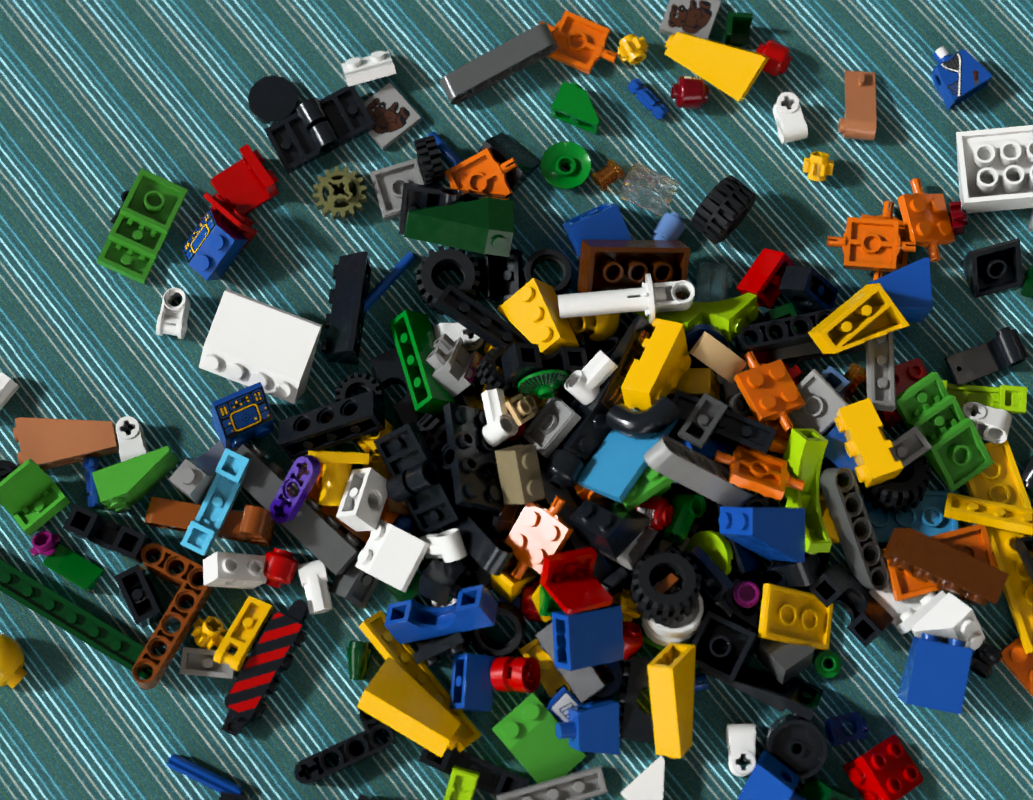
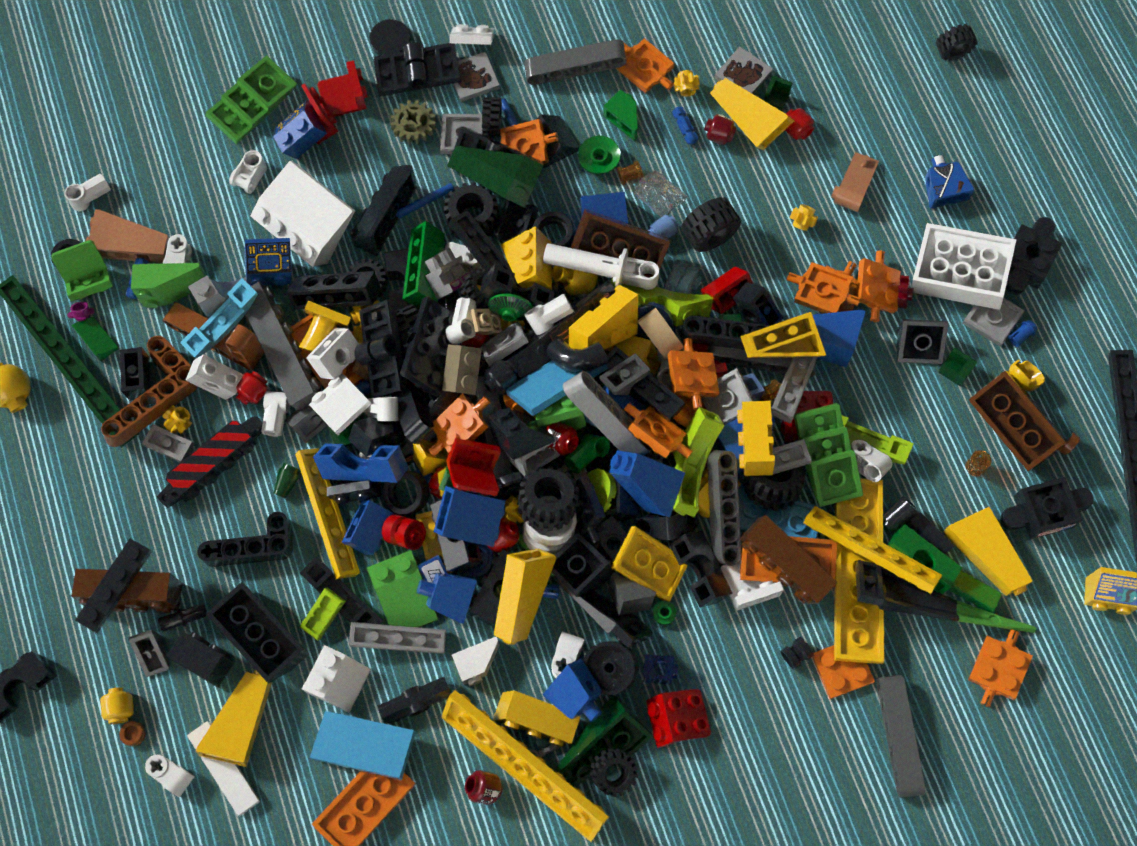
camera: 20 degrees right, 5 degrees down
black arch [63,504,152,564] -> none
blue axle [167,754,243,795] -> none
yellow plate [213,596,273,671] -> none
dark purple beam [270,455,321,523] -> none
yellow slope [357,657,461,758] -> none
dark orange tile [654,573,679,595] -> none
magenta plate [733,581,760,608] -> none
white piece [773,92,808,144] -> none
blue slope [897,633,973,715] -> none
white slope [911,592,986,650] -> none
black door [944,327,1030,387] -> none

